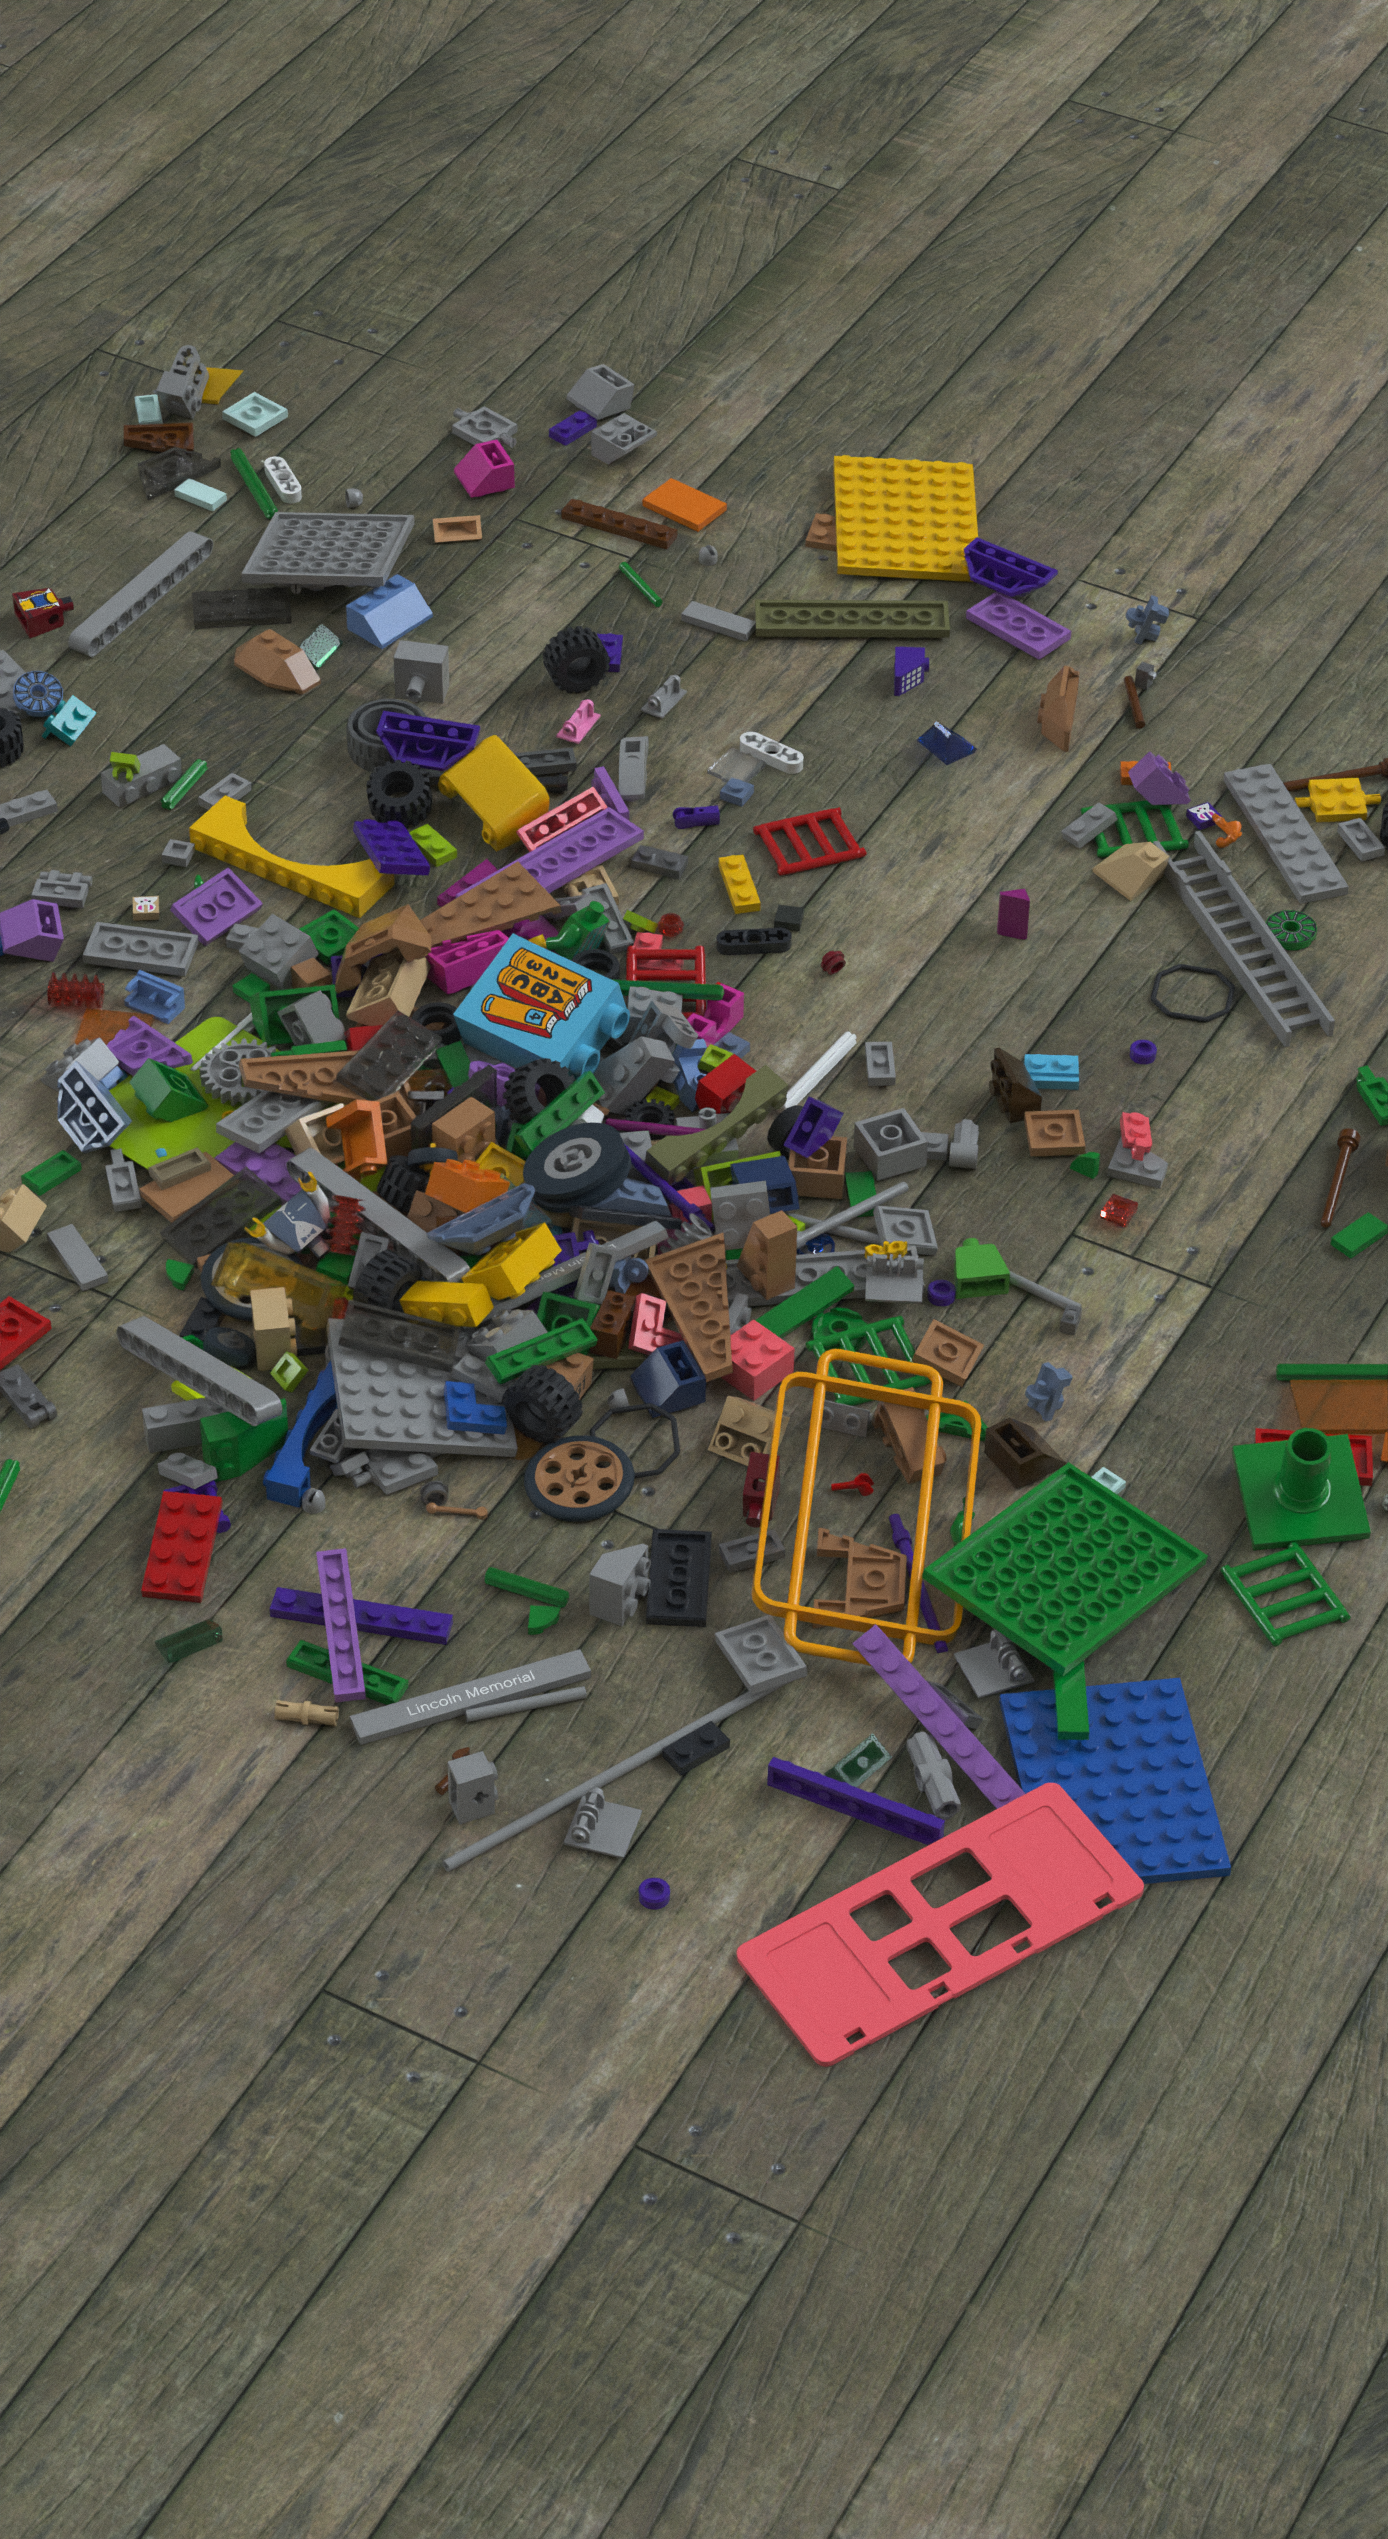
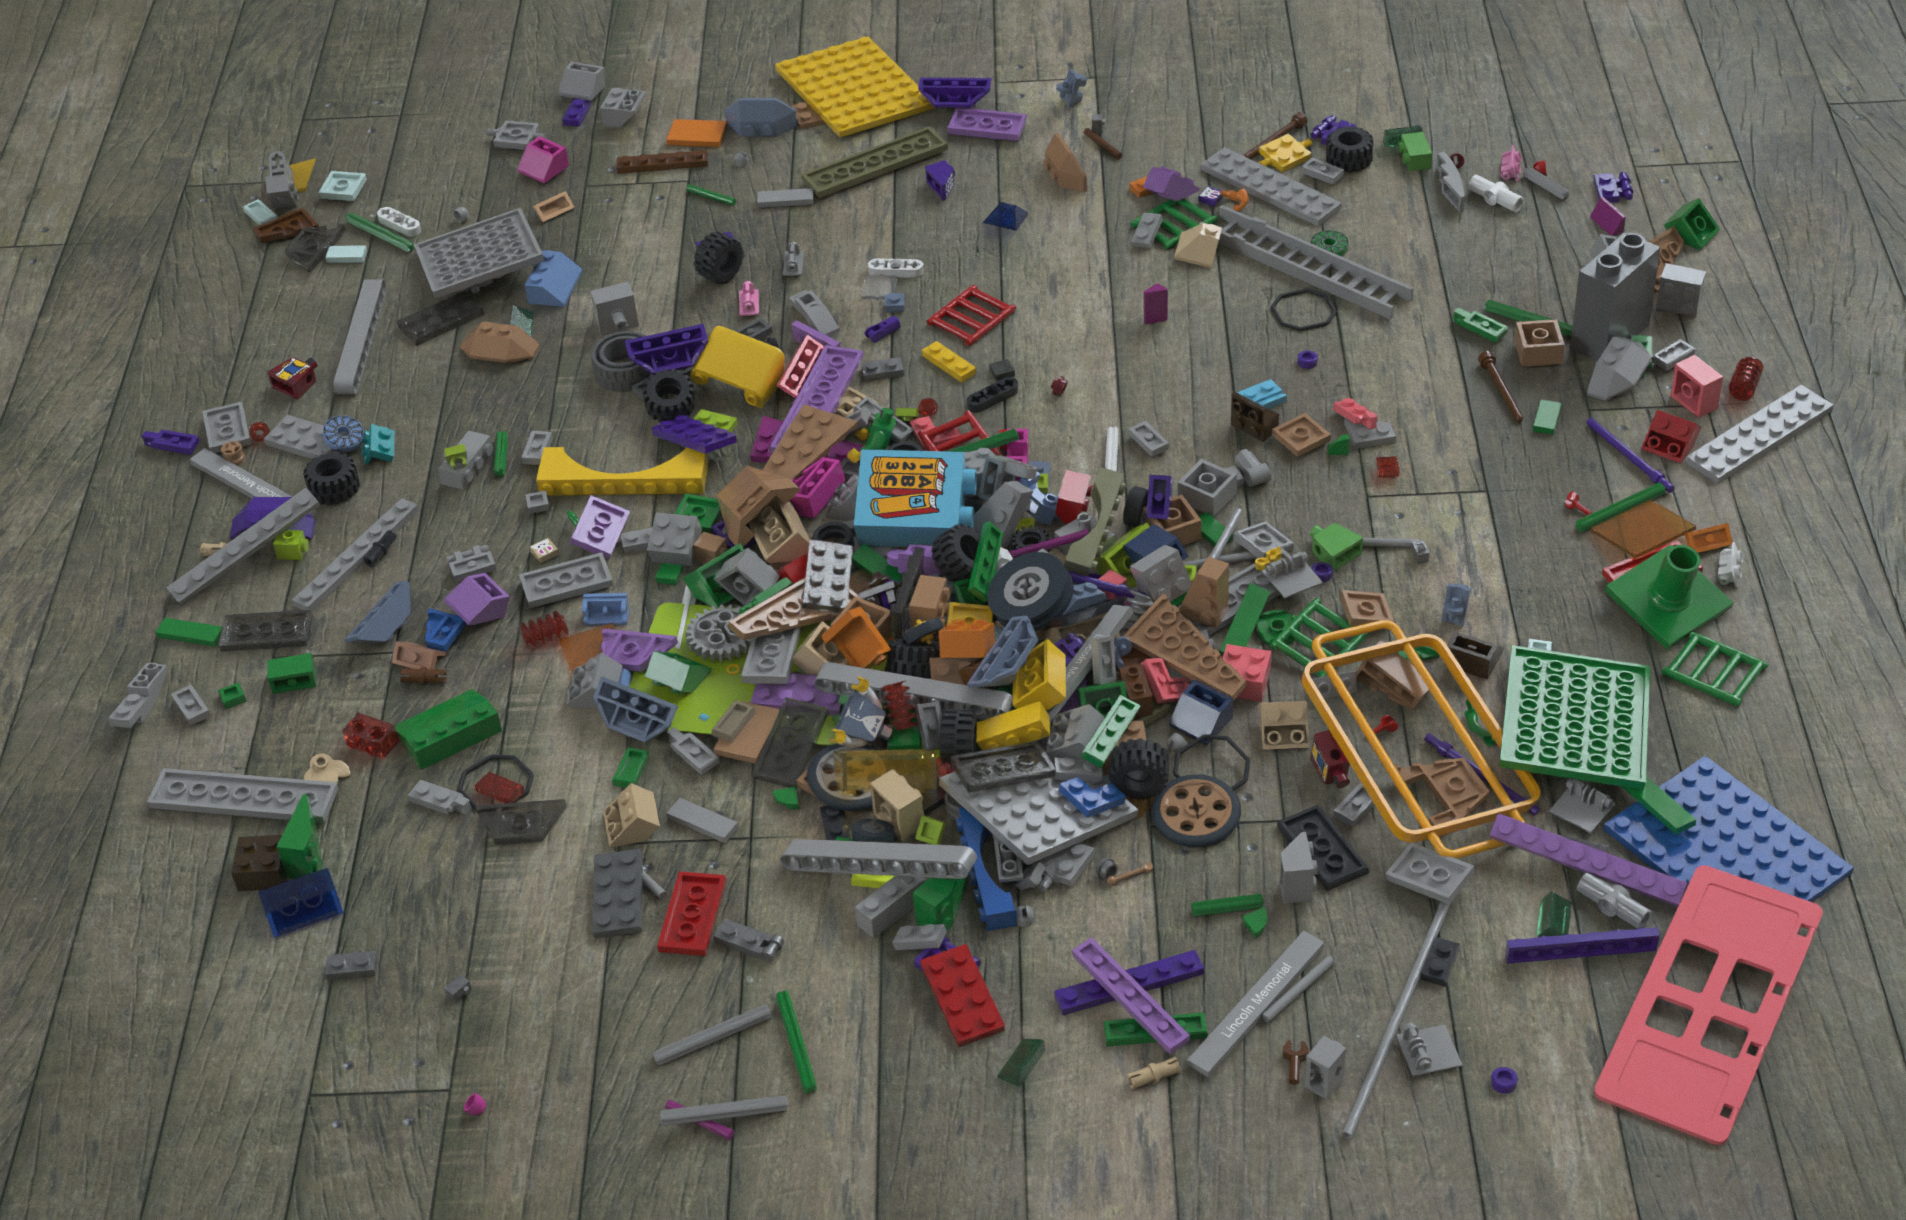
camera: 25 degrees left, 0 degrees up
none -> sand blue wedge [724,98,798,137]
none -> red hand [1565,492,1592,515]

